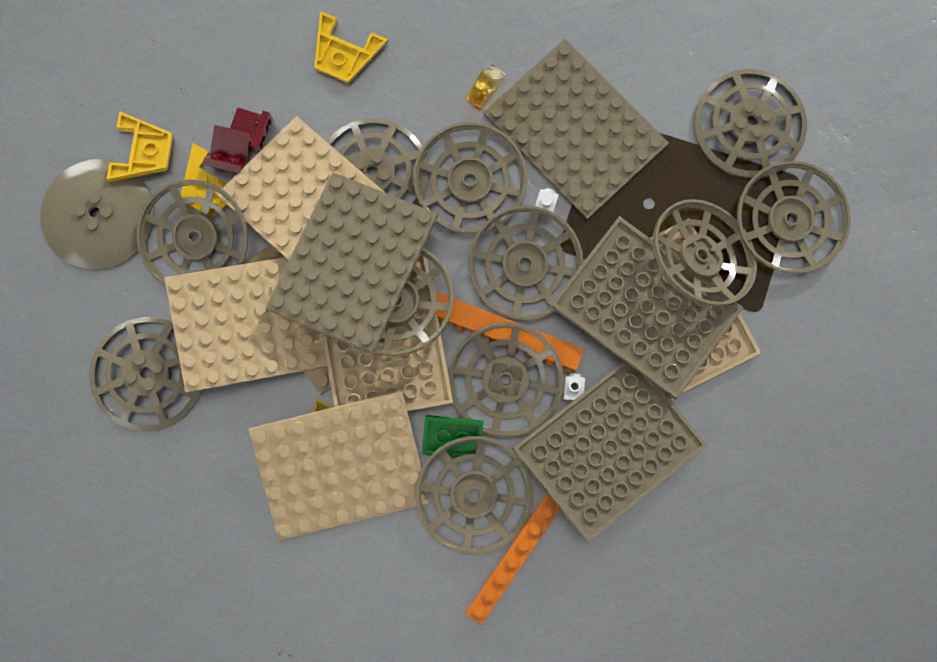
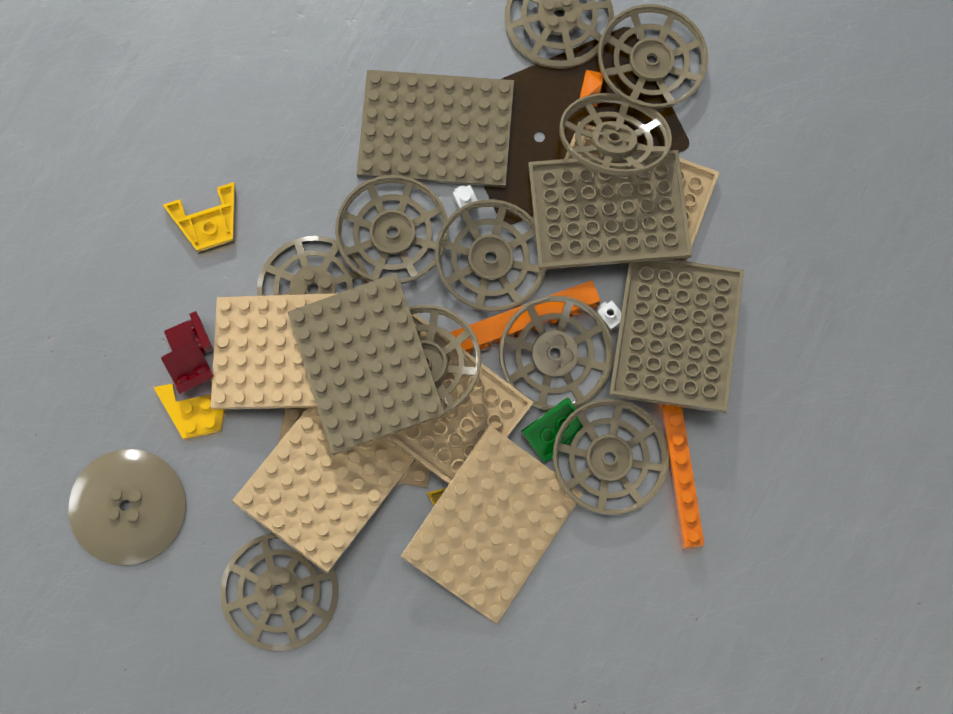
camera: 45 degrees left, 5 degrees down
yellow wing [106,111,173,182] -> none
dark tan dish [136,179,249,287] -> none
clear yellow slope [465,64,506,110] -> none
none -> orange slope [580,70,603,107]

